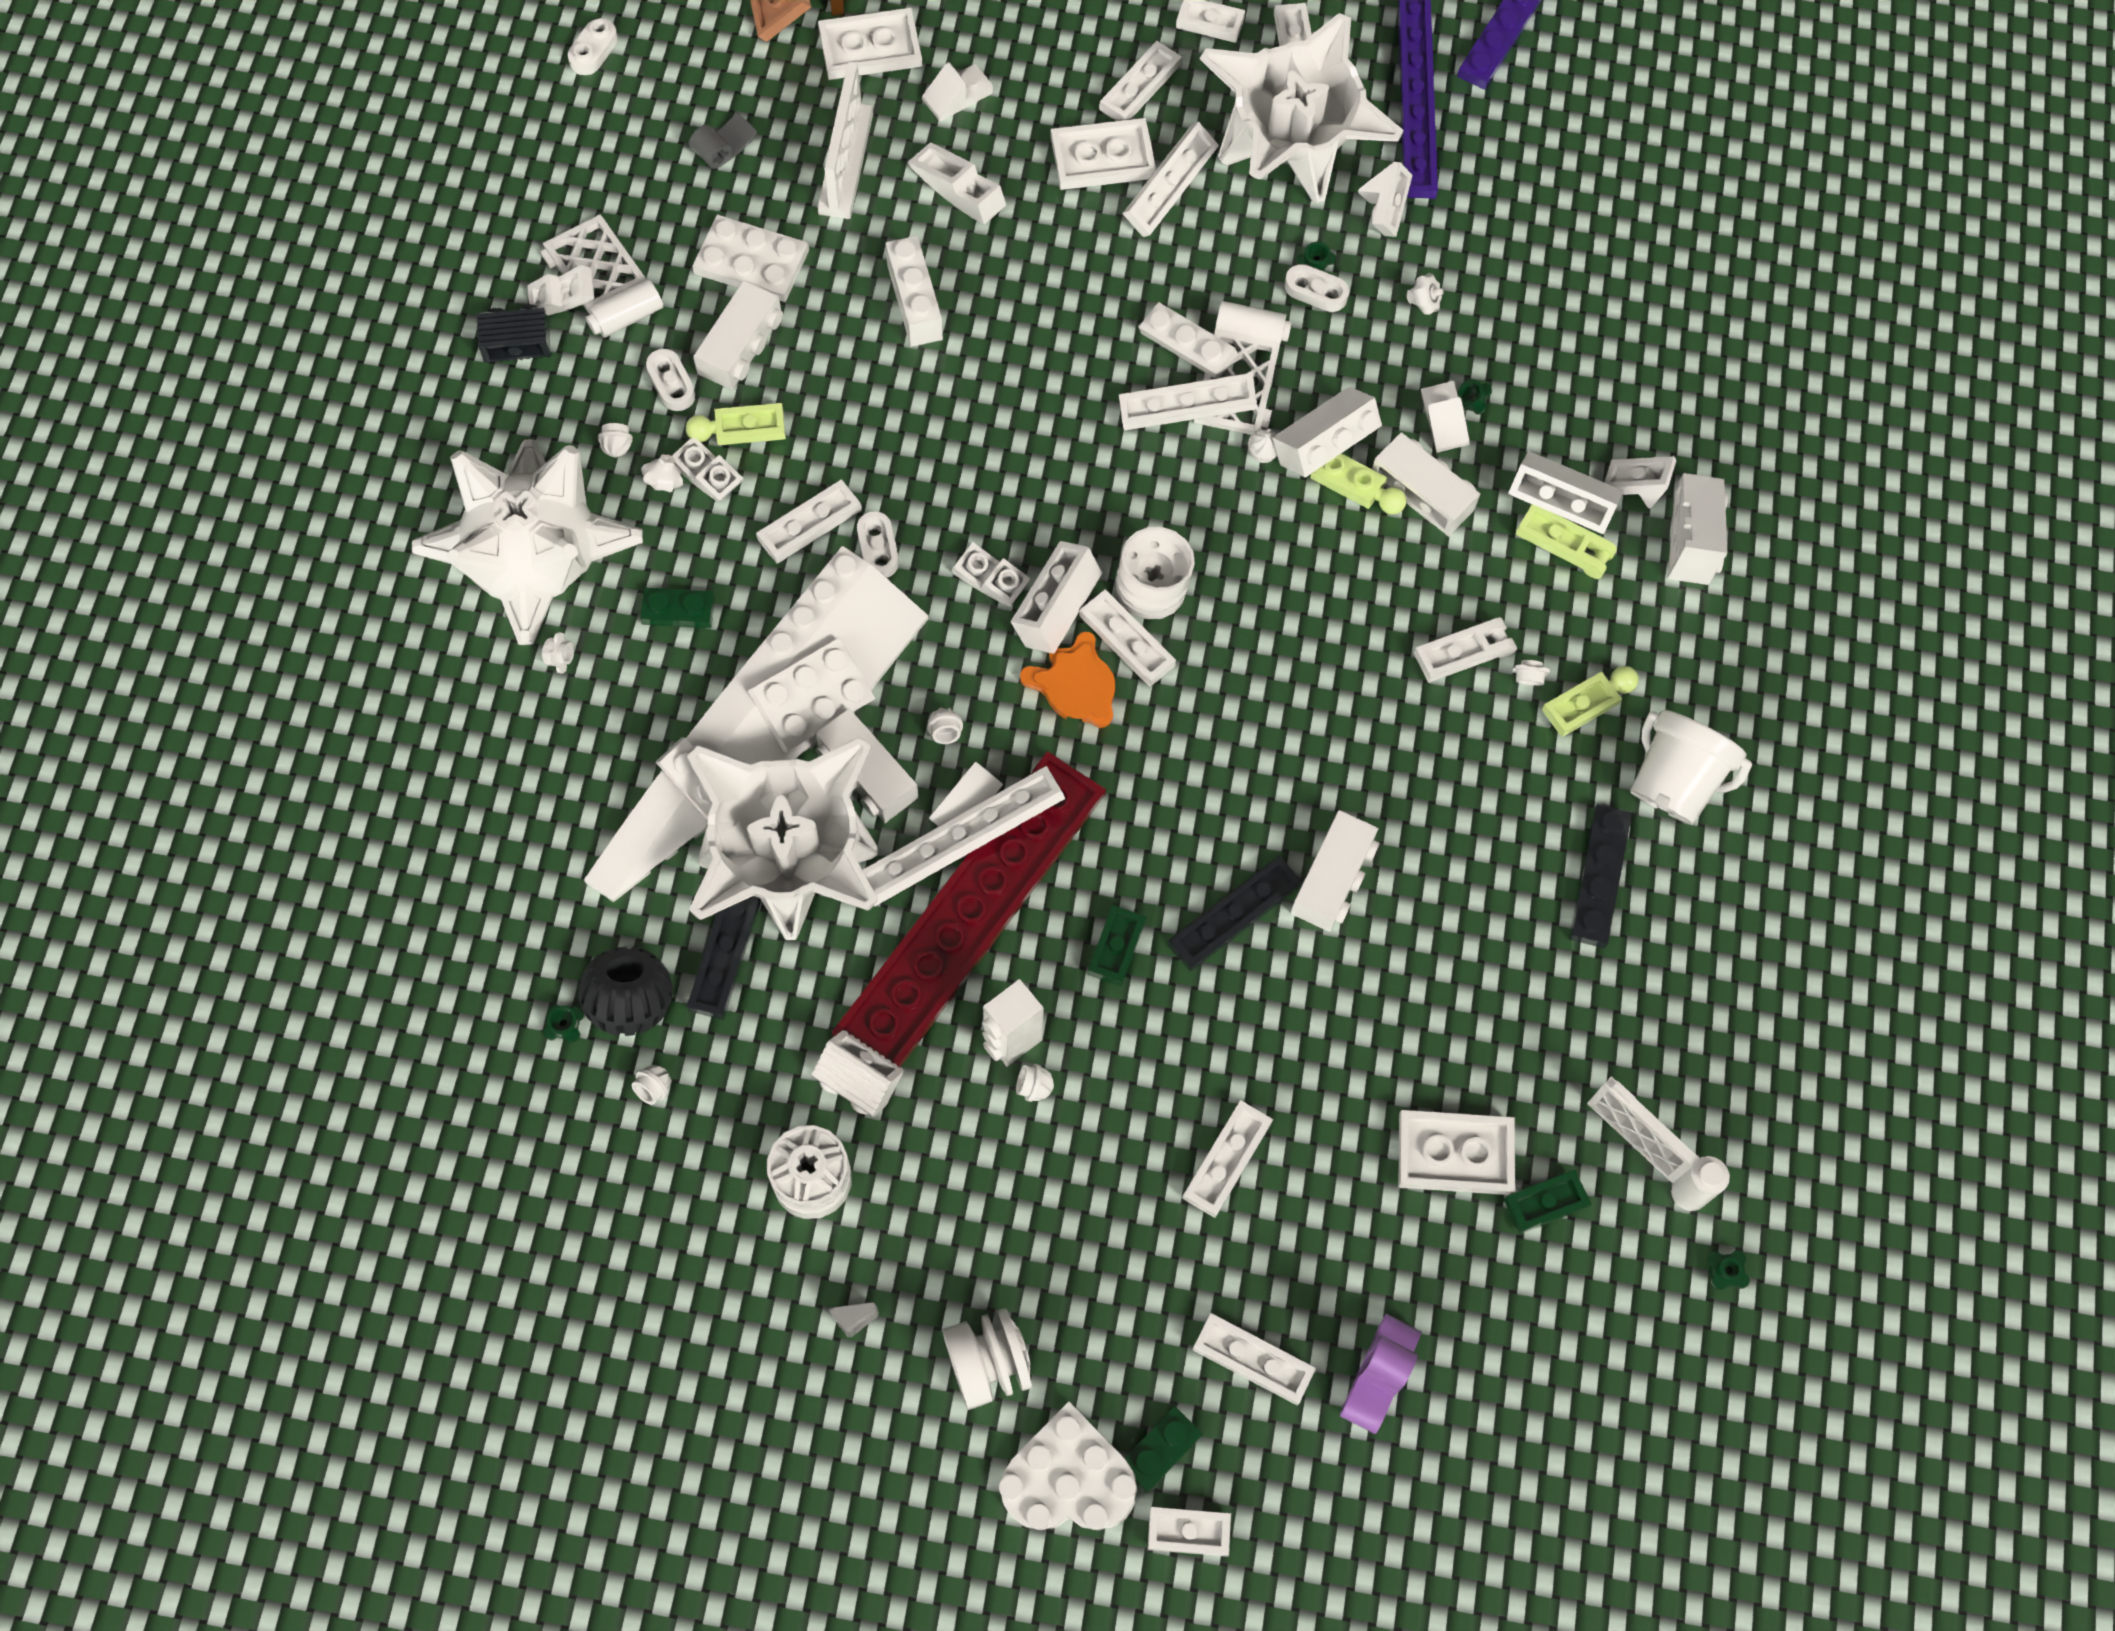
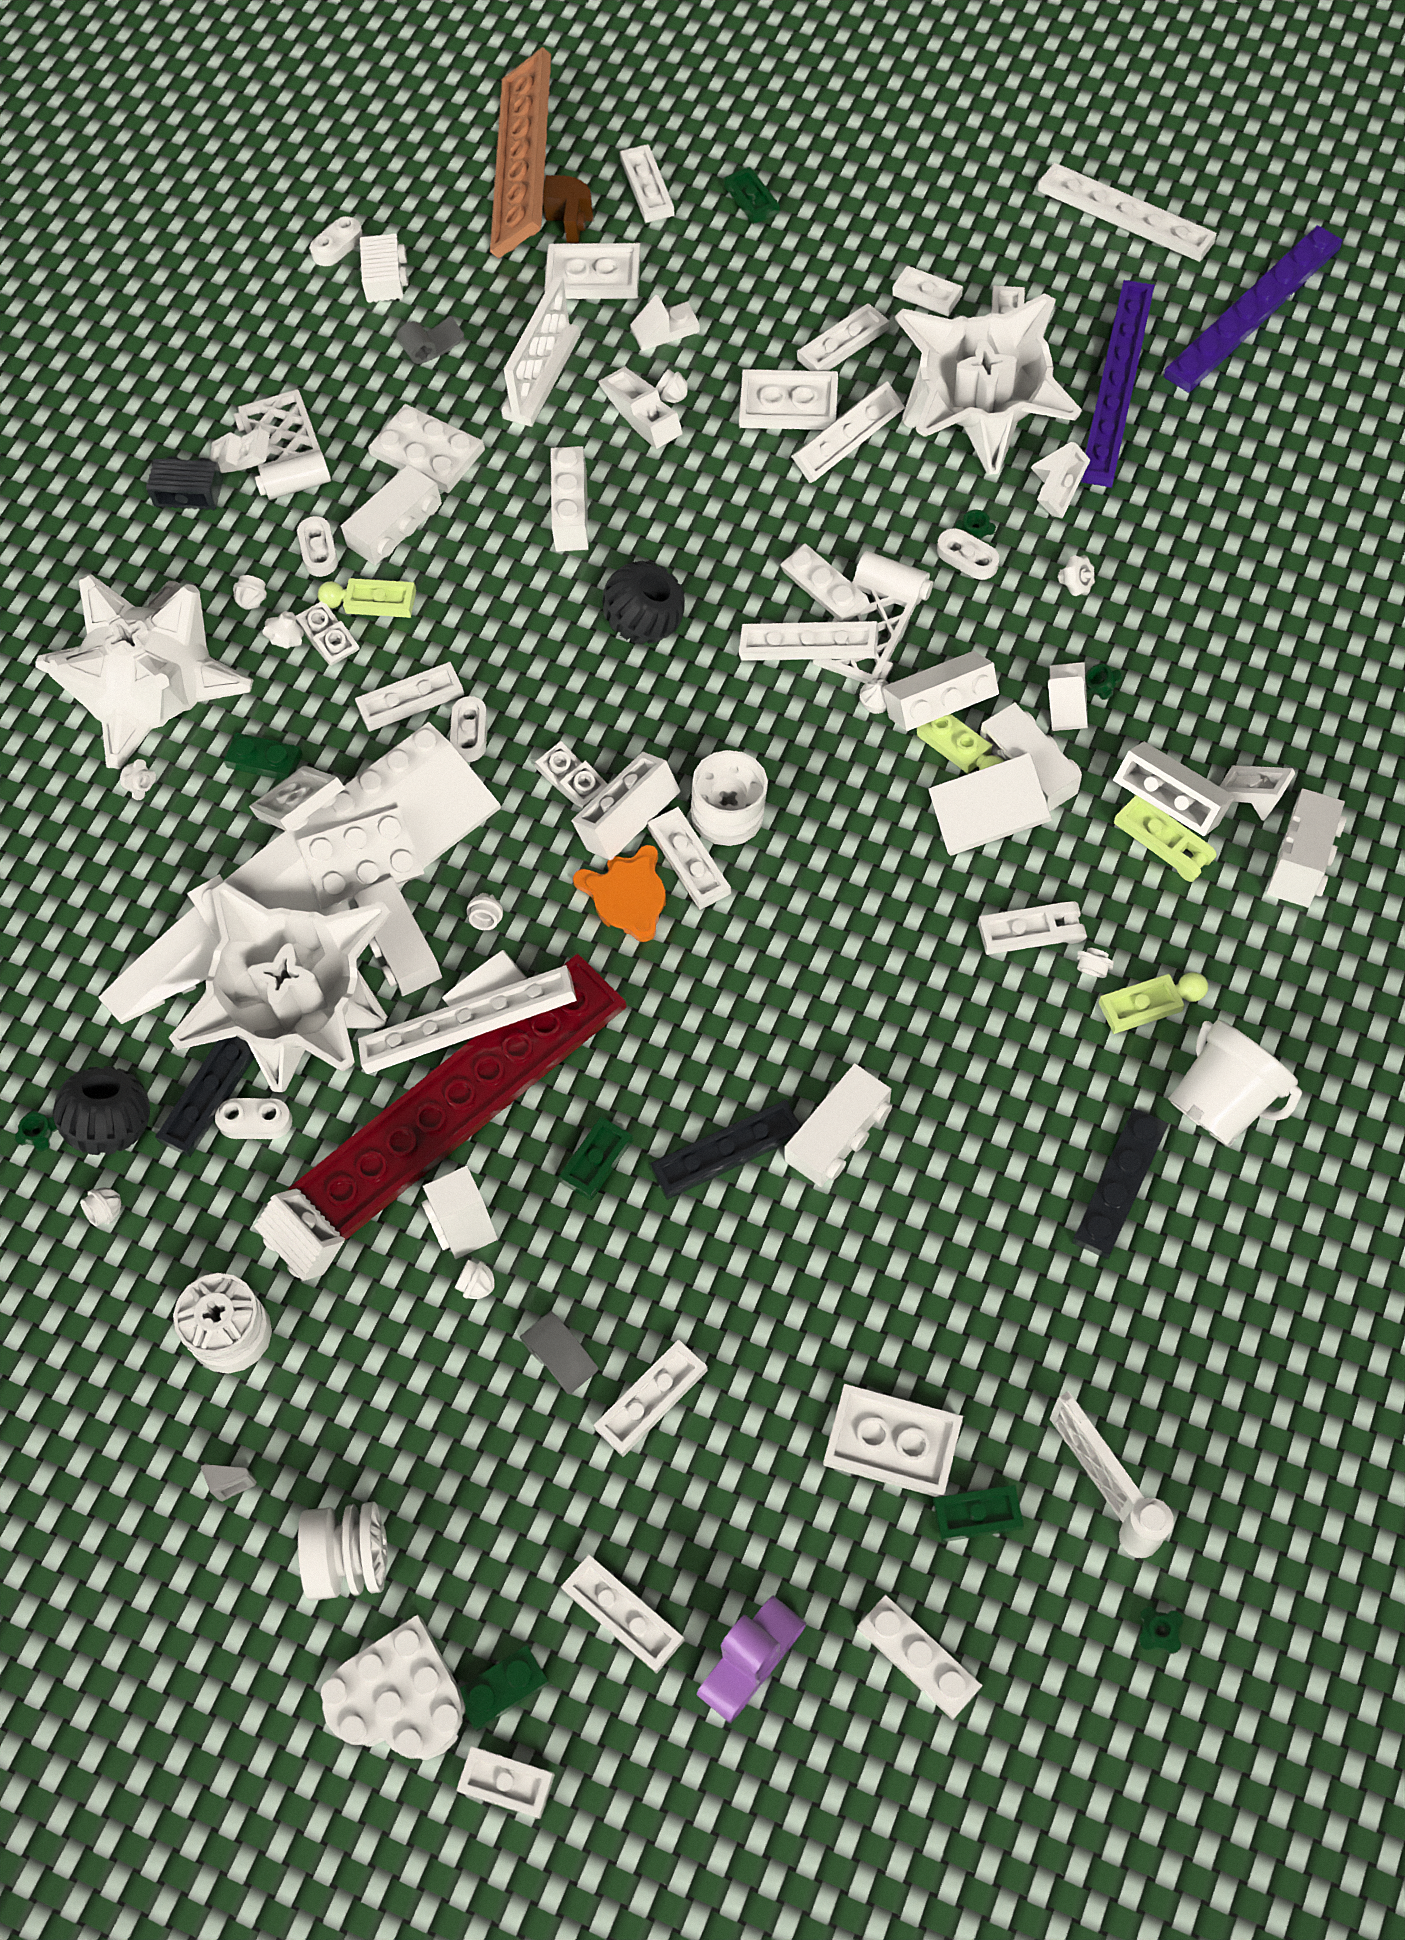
camera: 20 degrees right, 5 degrees down
none -> white plate [215,1098,292,1139]
none -> white plate [249,765,345,831]
none -> white brick [360,234,408,303]
none -> dark grey panel [519,1311,598,1395]
none -> black wheel [602,561,685,644]
none -> white plate [656,369,687,403]
none -> white plate [857,1595,982,1720]
none -> white tile [928,753,1052,856]

